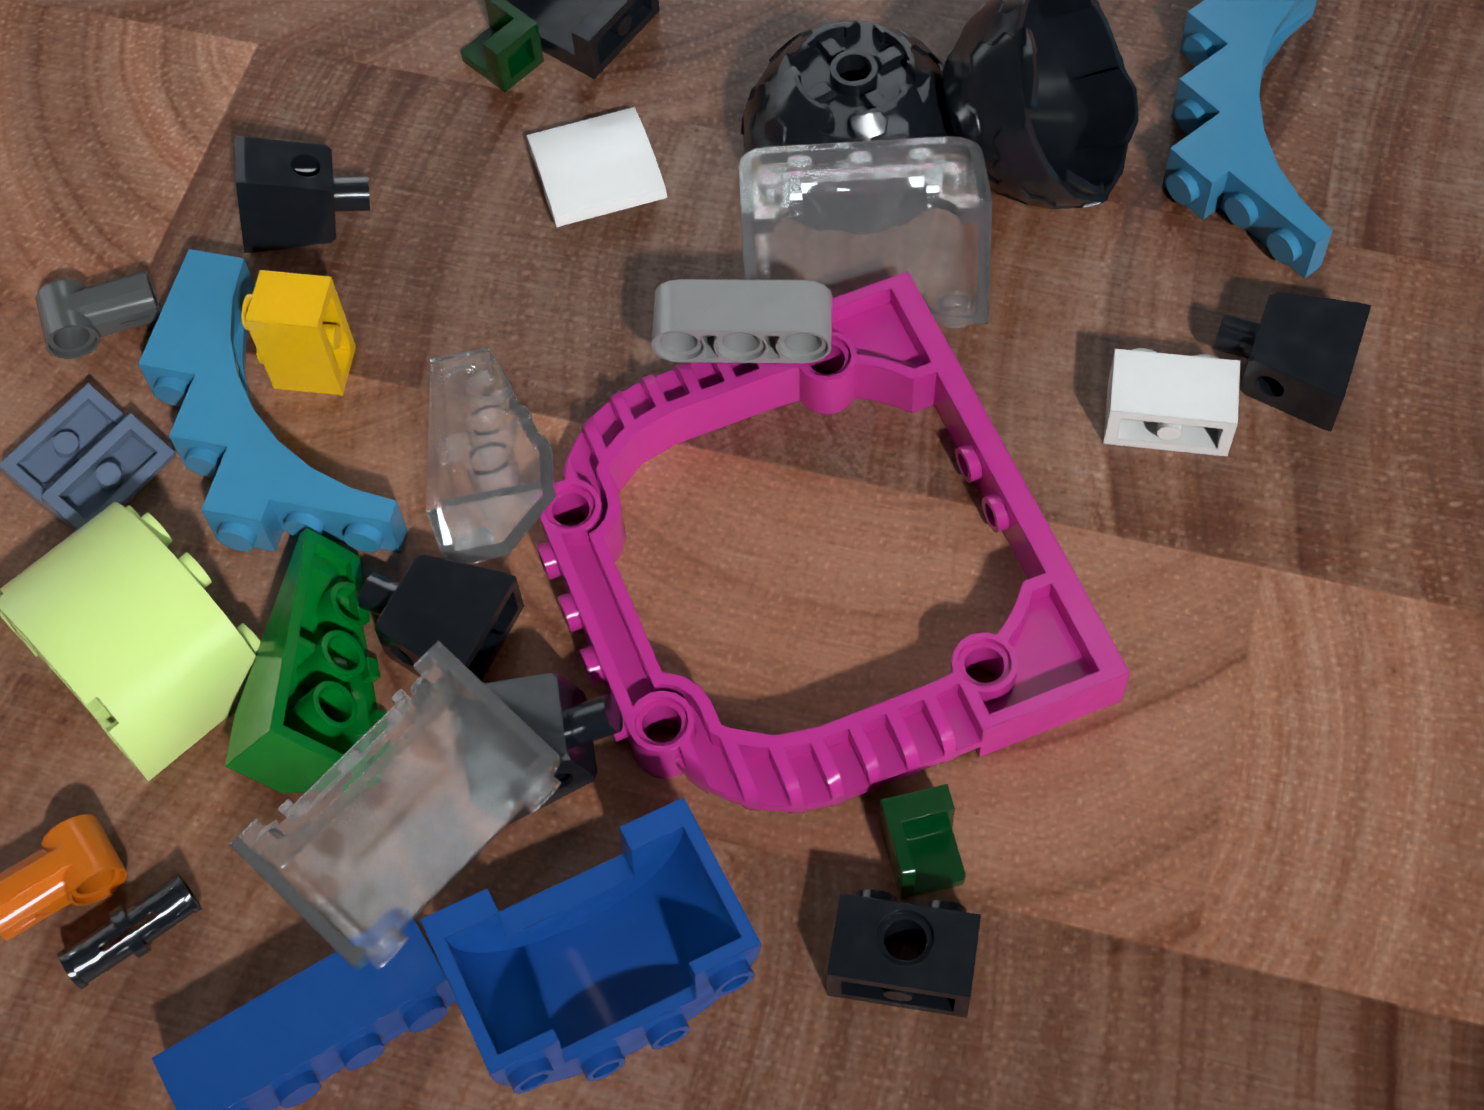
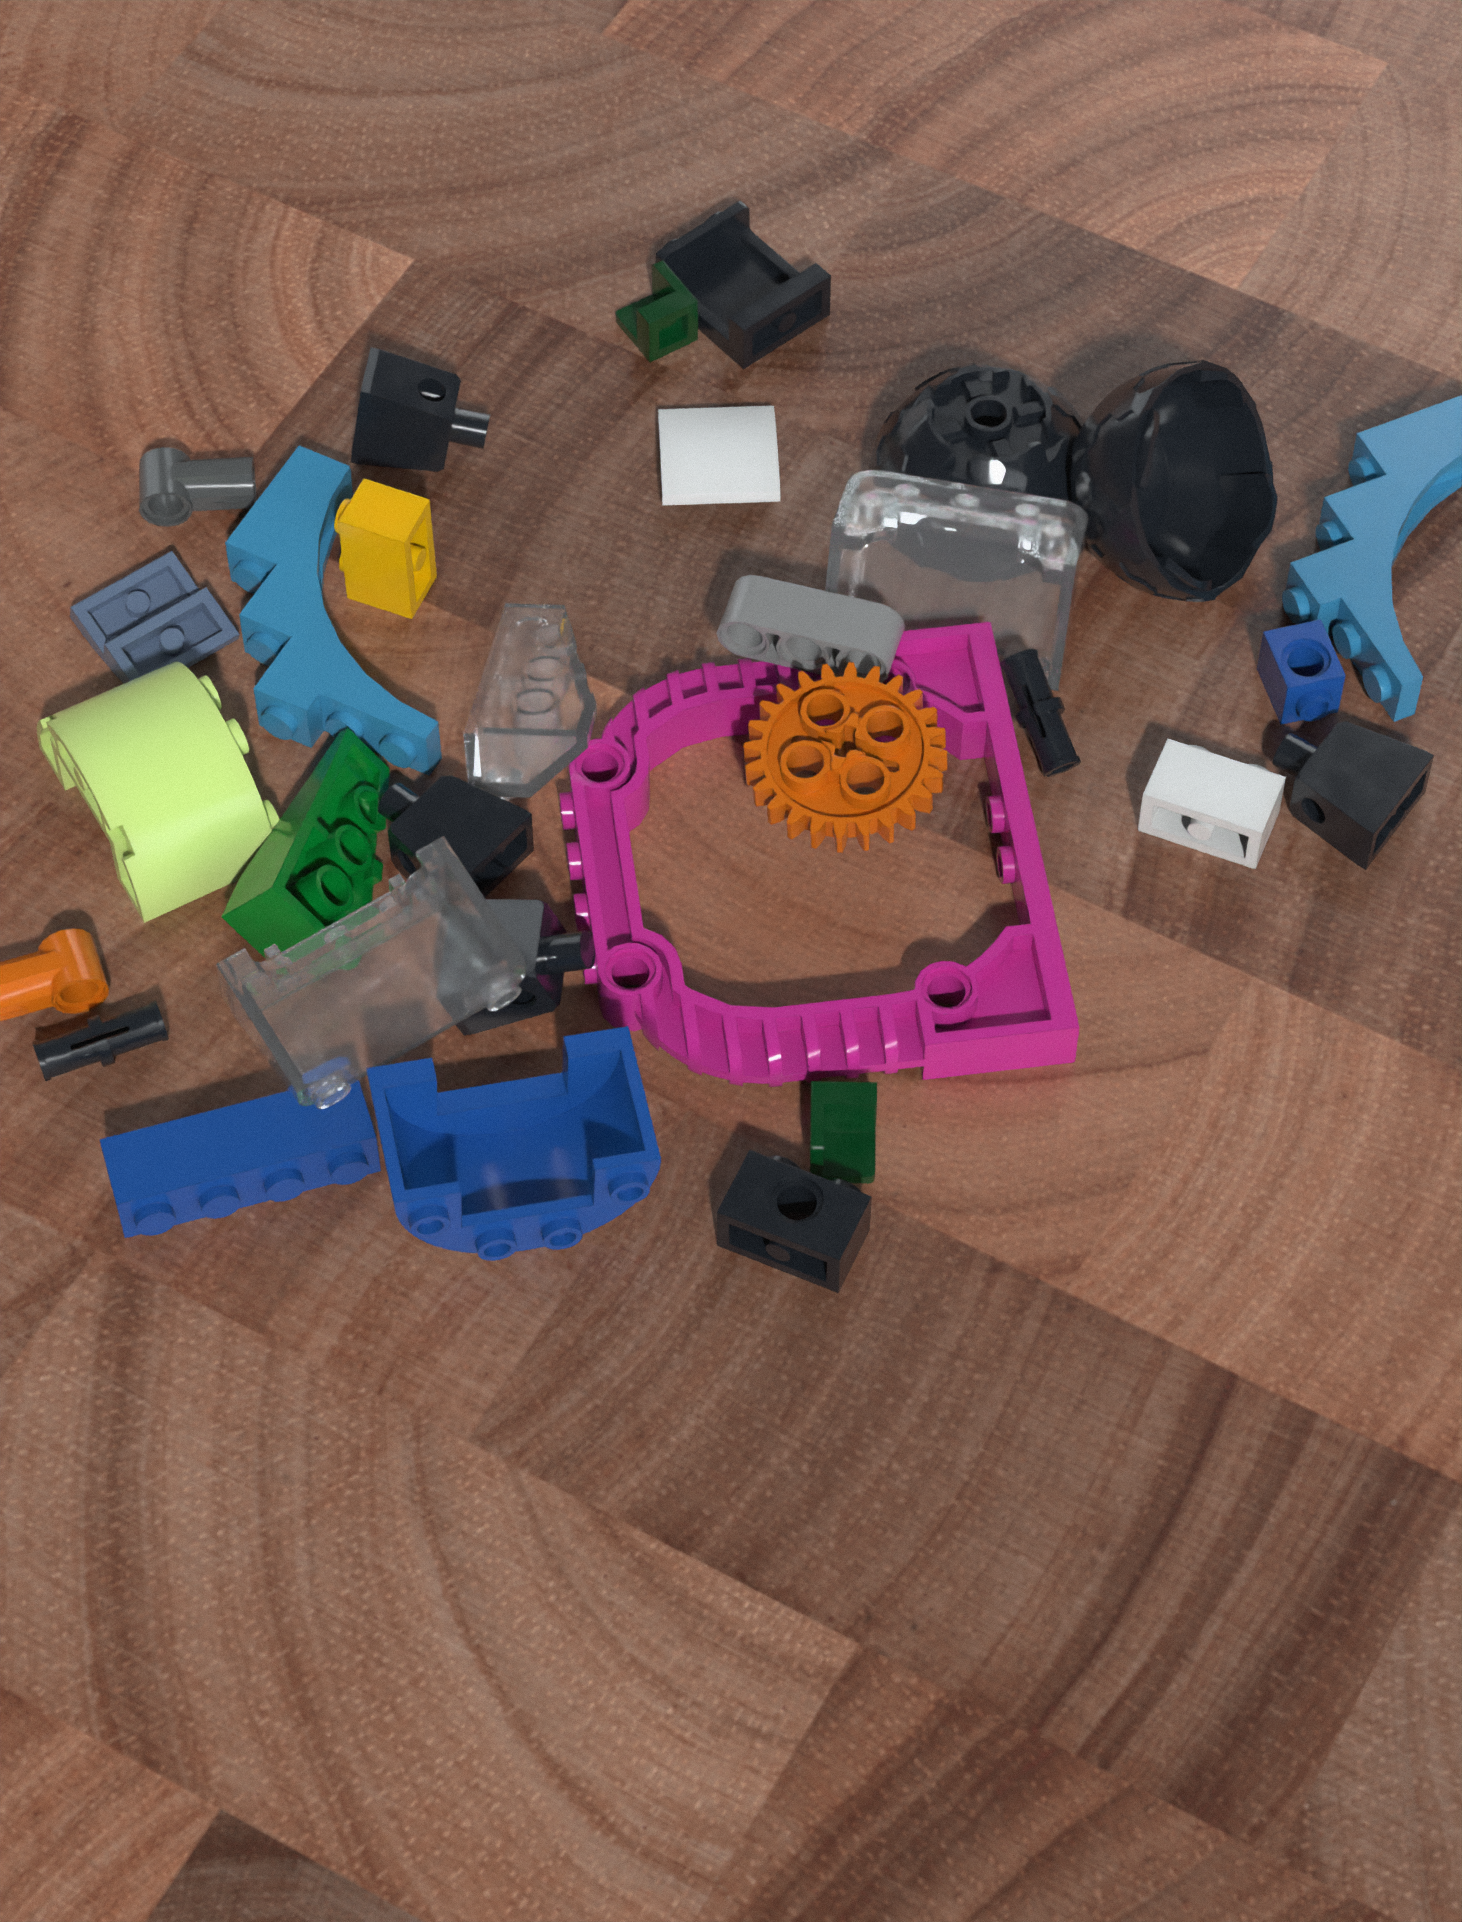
camera: 10 degrees right, 5 degrees down
none -> orange gear [743,662,948,853]
none -> black pin [1000,649,1081,777]
none -> blue brick [1257,619,1346,725]

